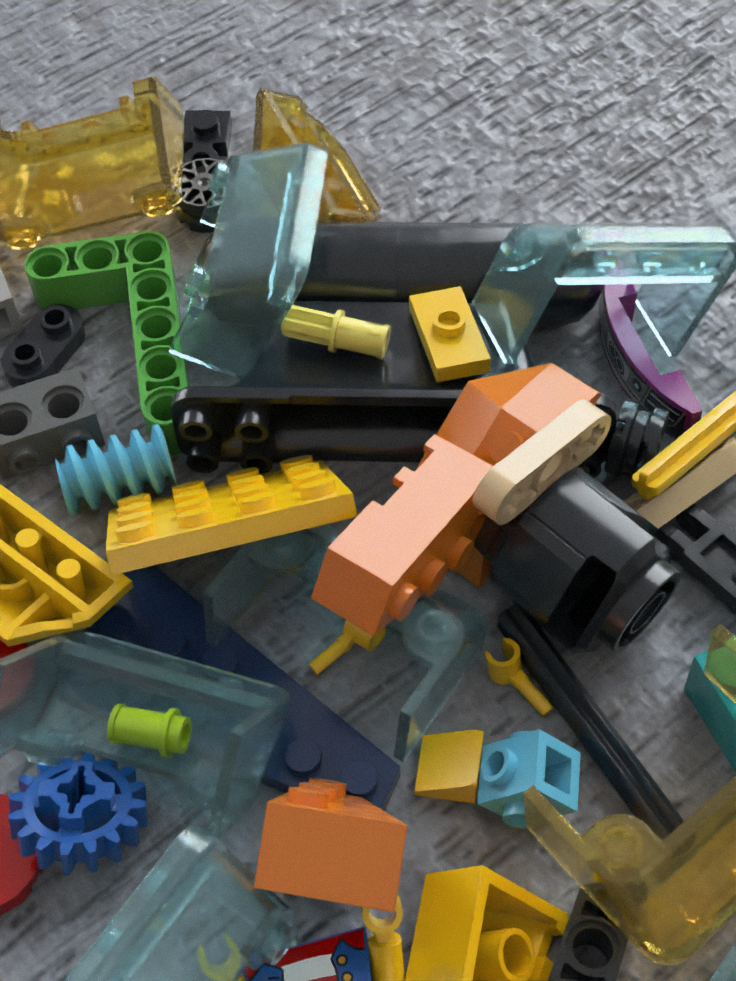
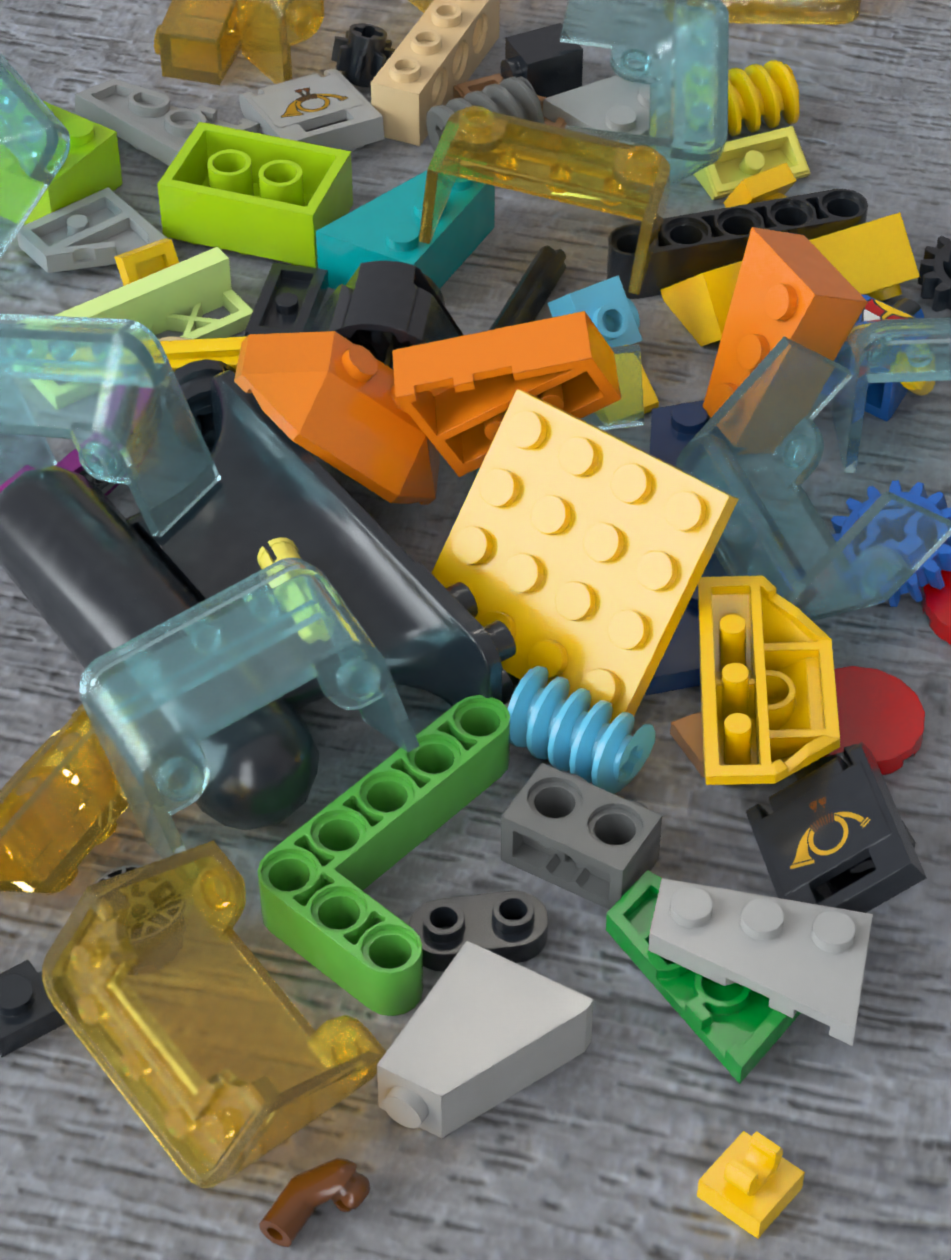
camera: 130 degrees left, 10 degrees down
lime pin [107,703,192,759] -> none
yellow plate [409,286,491,382] -> none
tan beam [472,399,611,525] -> none

